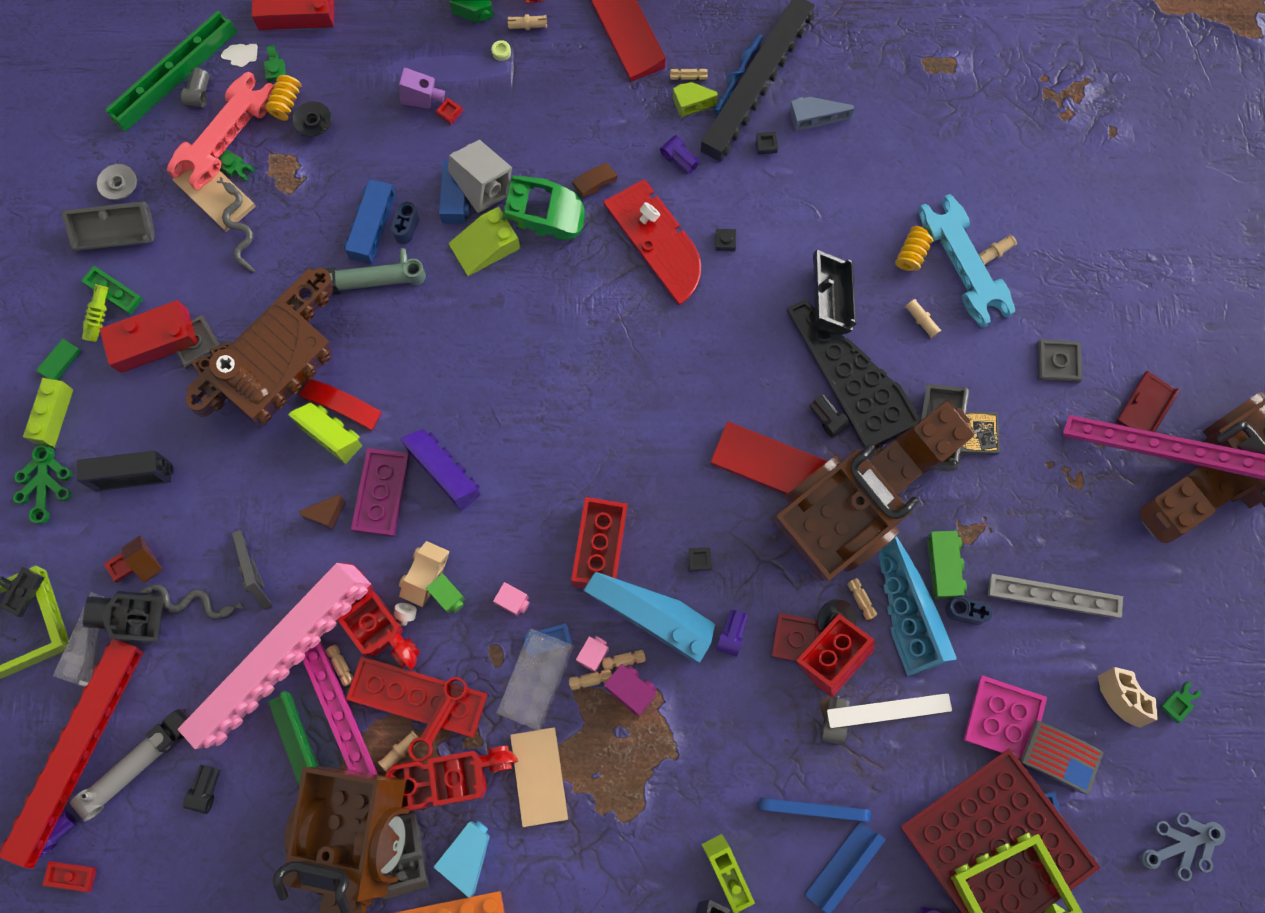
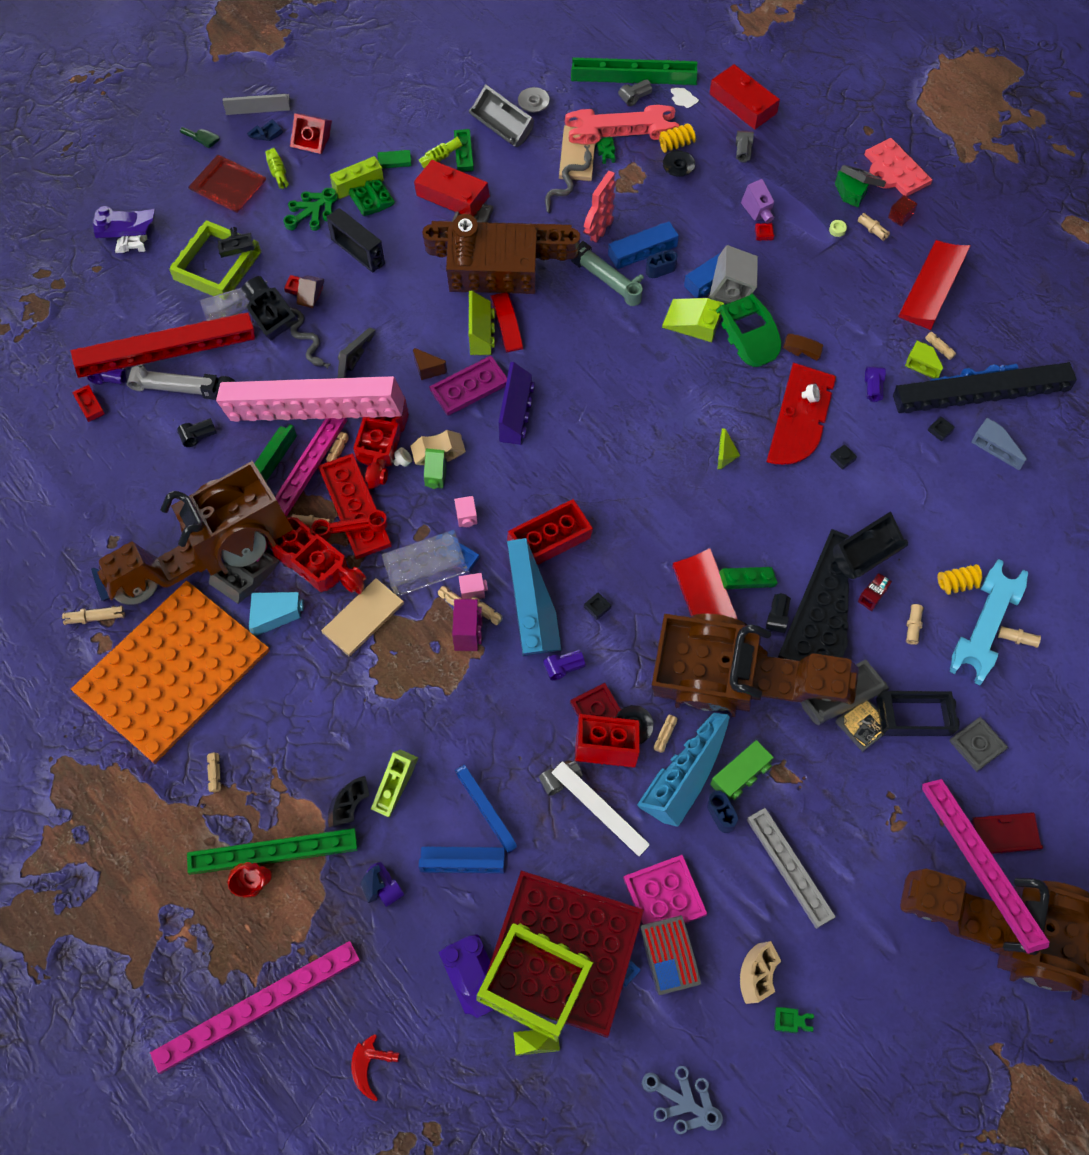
camera: 50 degrees right, 10 degrees down
green plate [264,45,286,83] -> none
none -> green slope [349,179,395,216]
none -> coral plate [583,171,616,242]
none -> lime slope [717,428,740,469]
none -> green plate [719,567,778,589]
none -> dark grey piece [736,131,754,163]
none -> dark red leg [858,573,892,611]
none -> black window [876,691,960,736]

